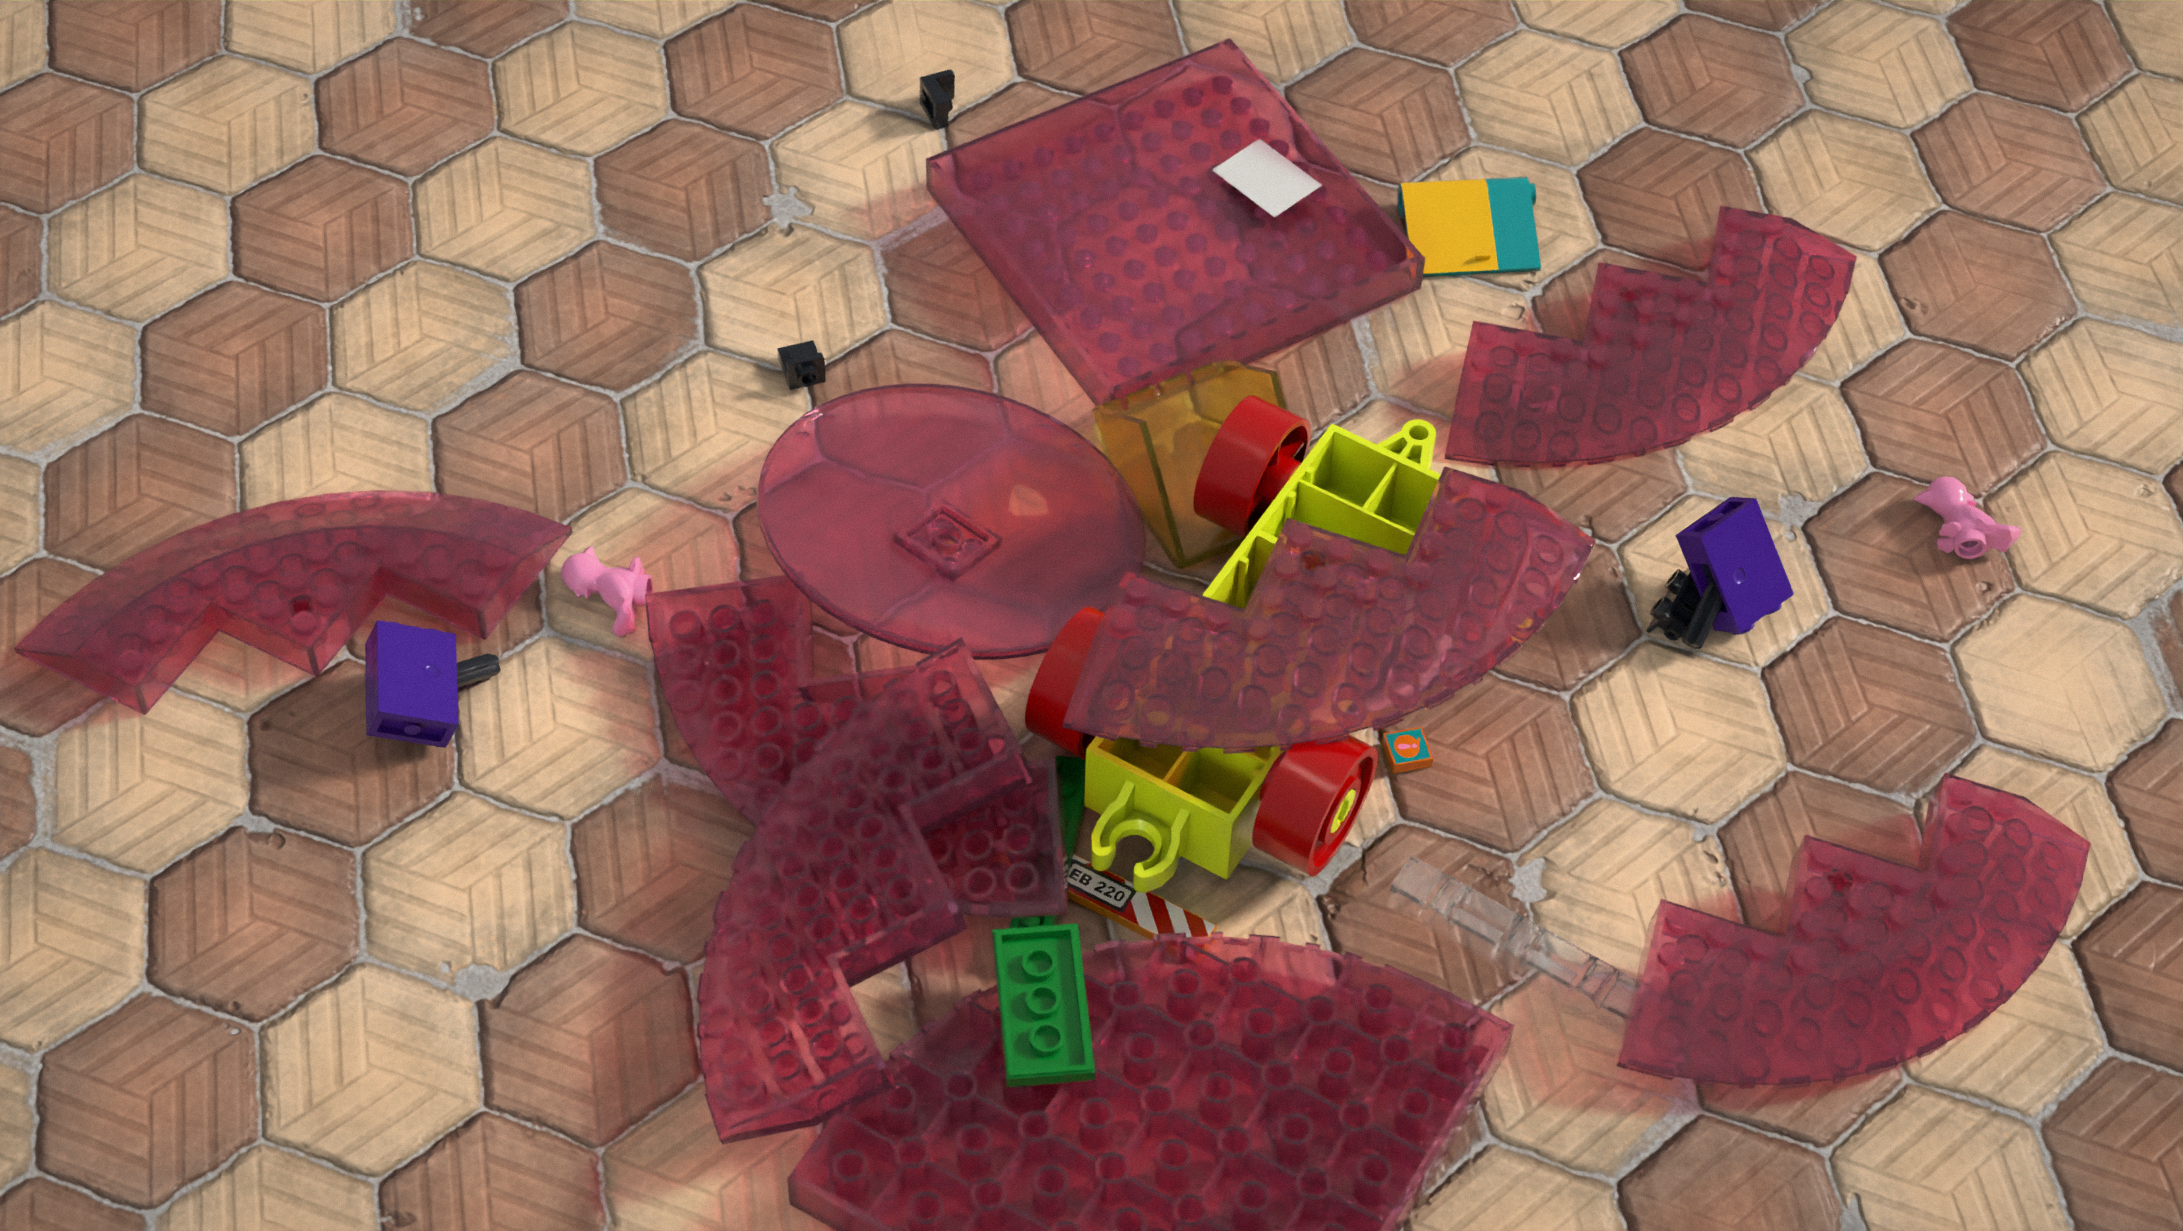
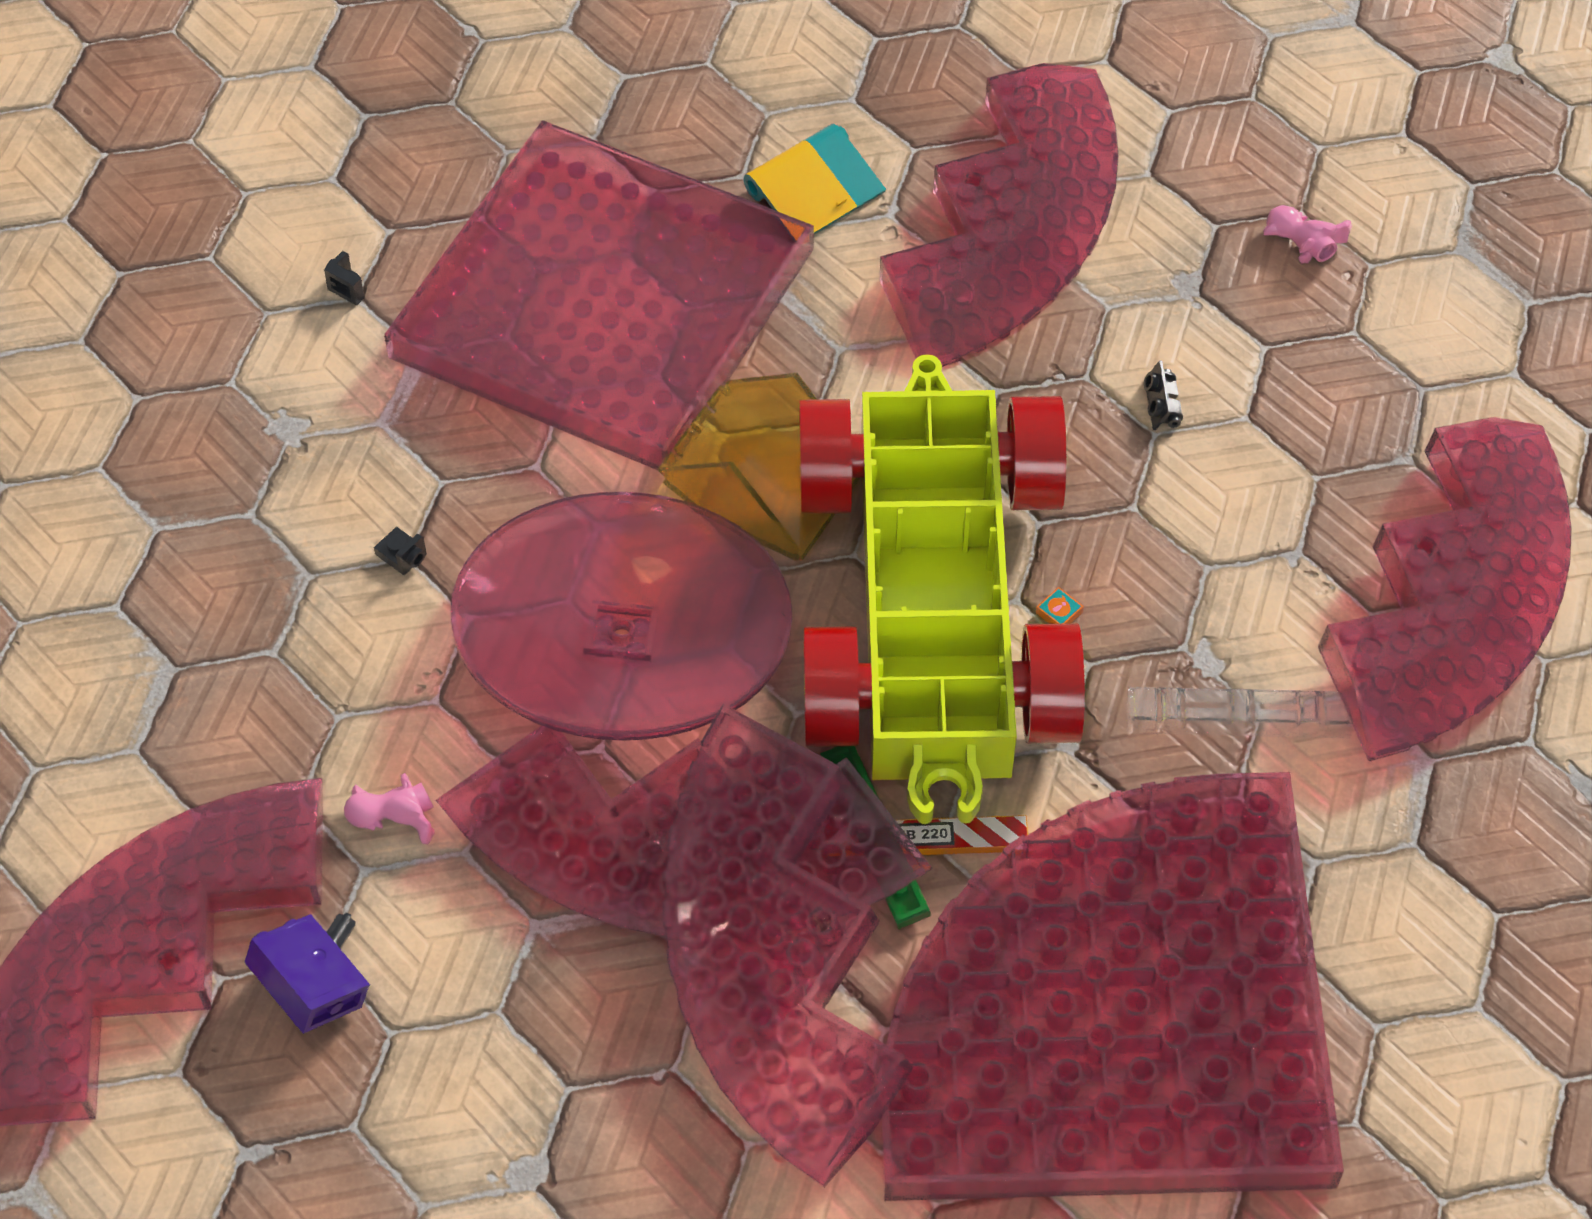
camera: 30 degrees left, 5 degrees up
green tile [992,923,1095,1087] -> none
clear pink brick [1063,466,1596,754] -> none
white sticker [1213,139,1322,218] -> none
dark purple piece [1675,497,1794,649] -> none

